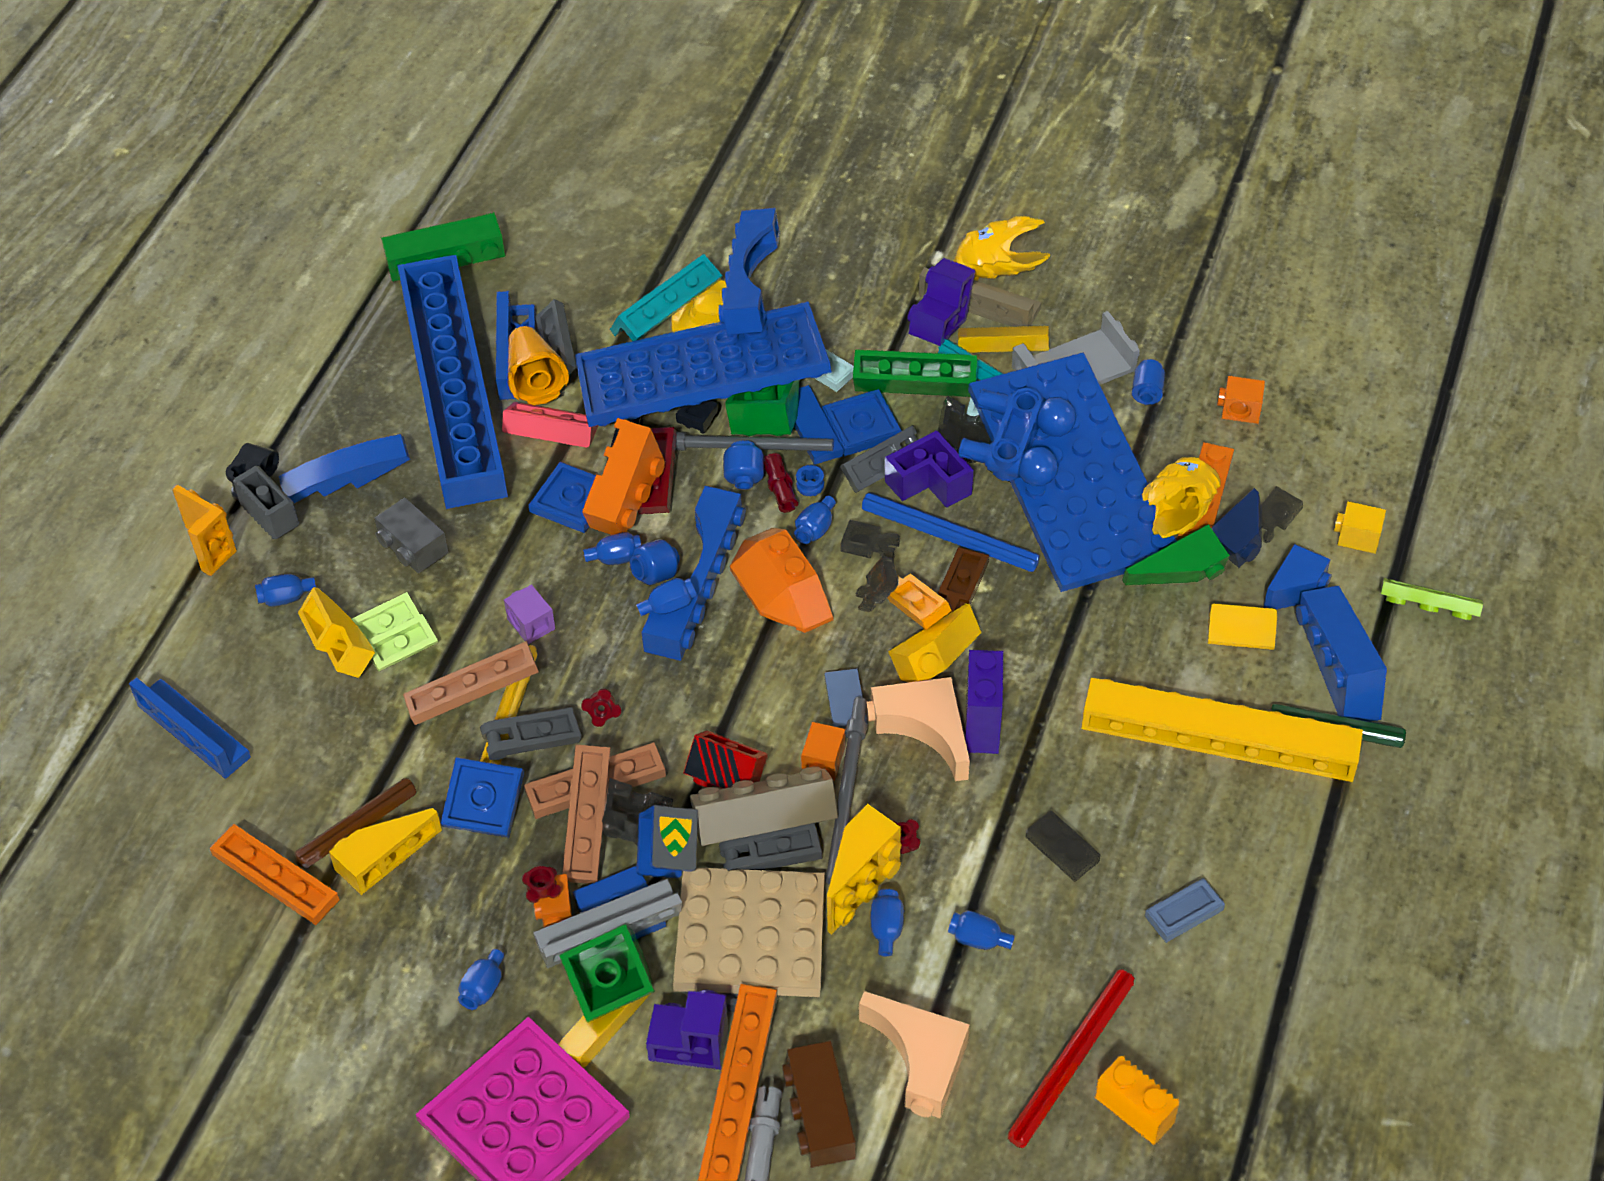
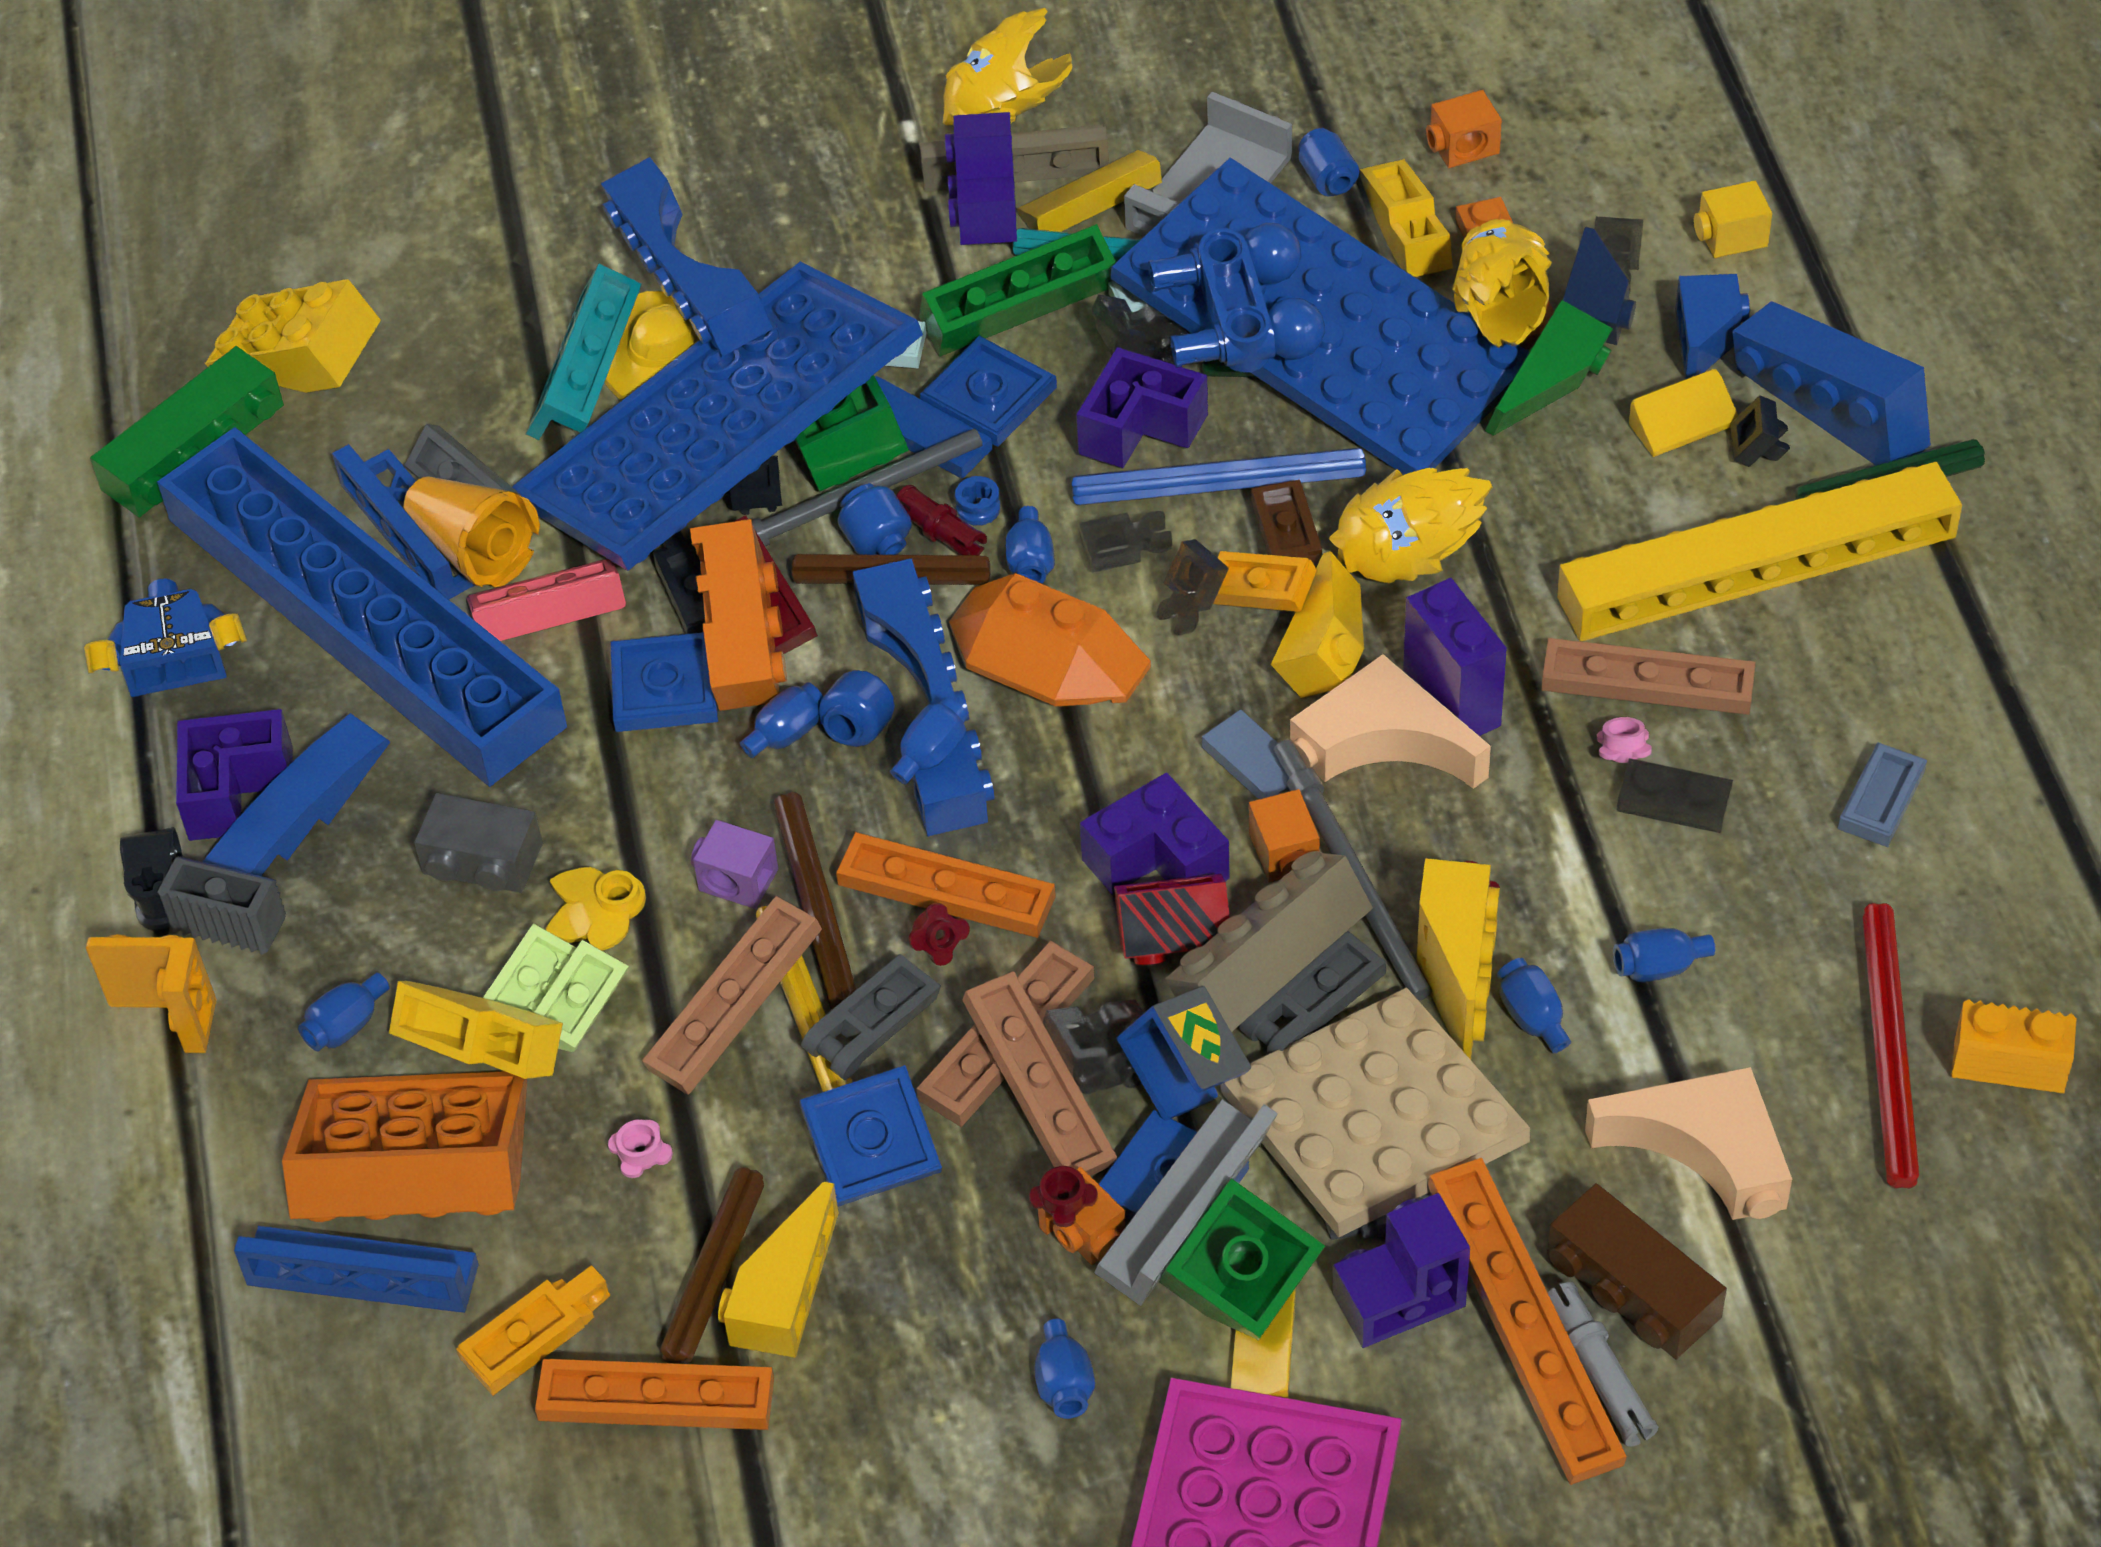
camera: 30 degrees left, 0 degrees up
dark grey plate [840,425,918,493] -> none
lime plate [1381,578,1483,620] -> none
none -> blue torso [84,579,247,697]
none -> dark purple brick [176,709,293,841]
none -> yellow slope [205,279,381,393]
none -> orange slope [282,1071,527,1222]
none -> light orange hinge [456,1265,610,1396]
none -> yellow plate [546,867,646,951]
none -> bright pink plate [608,1120,673,1178]
none -> reddish brown axle [774,791,857,1010]
none -> reddish brown axle [792,554,991,585]
none -> orange plate [836,832,1056,938]
none -> dark purple brick [1080,772,1230,895]
none -> yellow head [1329,468,1493,583]
none -> yellow slope [1360,159,1453,277]
none -> nougat plate [1541,638,1756,715]
none -> bright pink plate [1597,717,1652,763]
none -> black tile [1730,395,1790,467]

